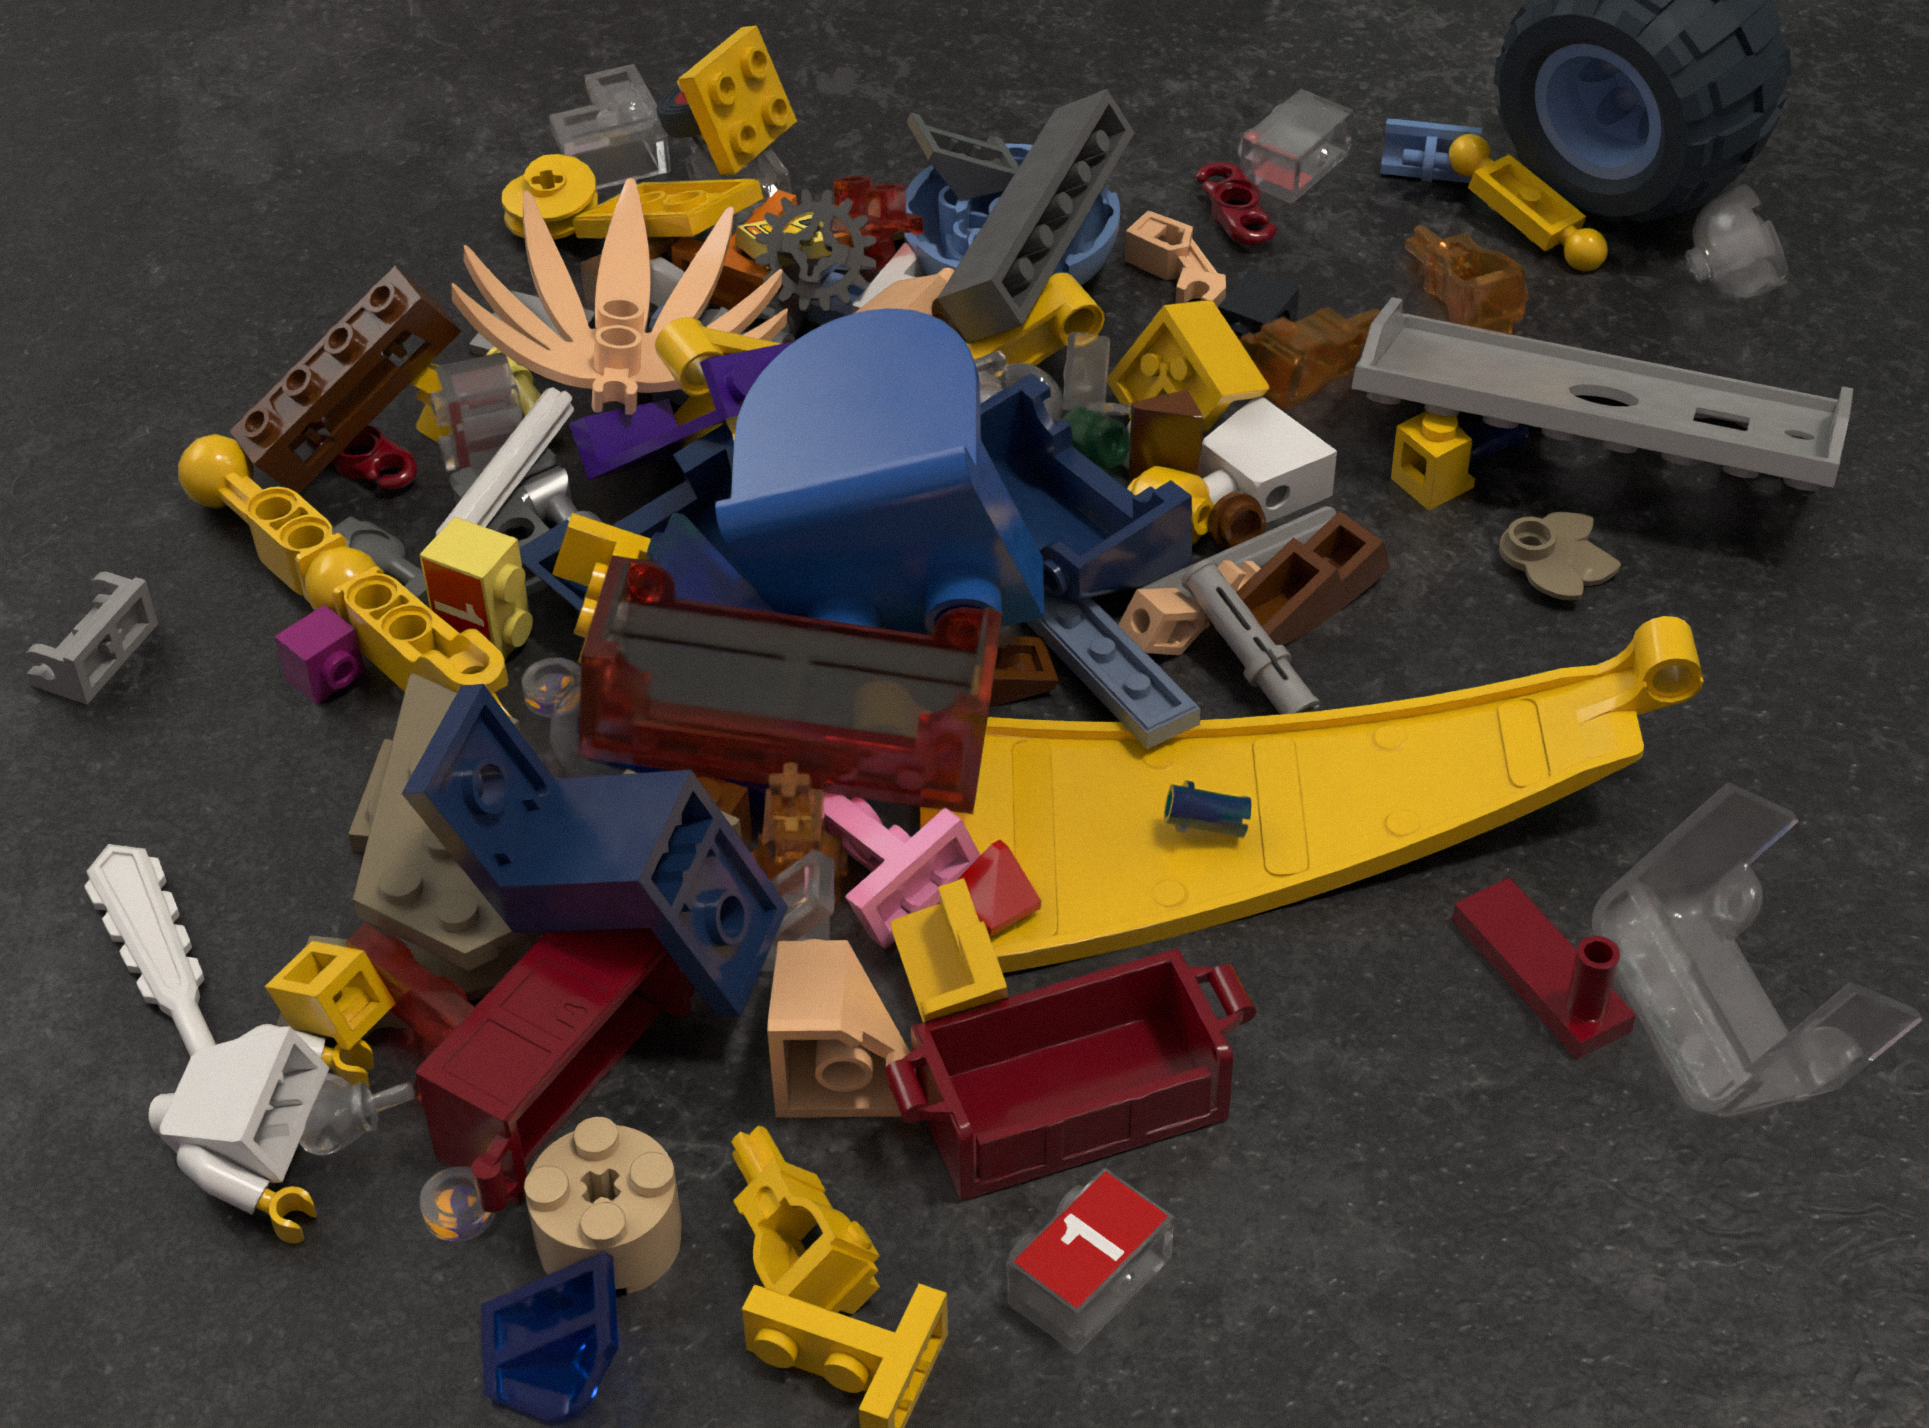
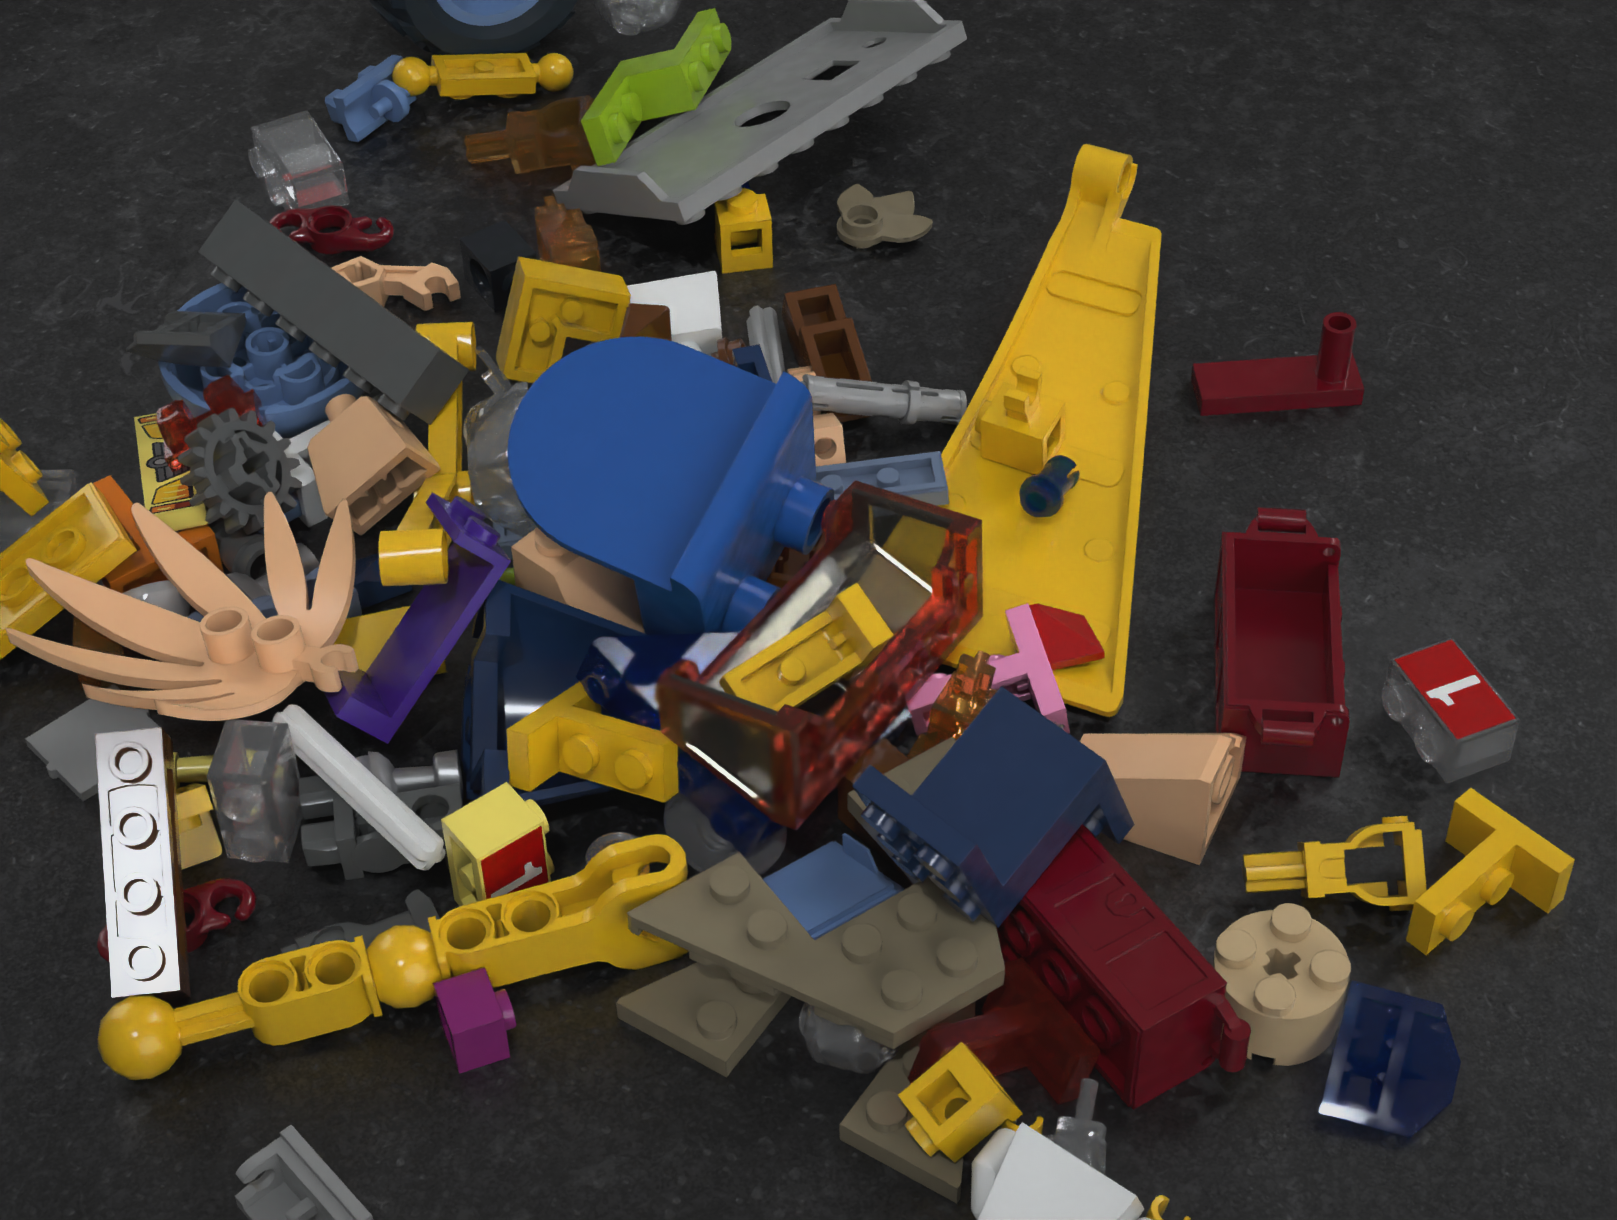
camera: 65 degrees left, 0 degrees up
clear tile [420,1166,495,1242] -> none
yellow panel [890,878,1008,1022] -> none
clear windscreen [1592,782,1923,1117] -> none
none -> lime bracket [581,8,732,166]
none -> yellow bracket [719,583,894,735]
none -> yellow brick [975,366,1065,477]

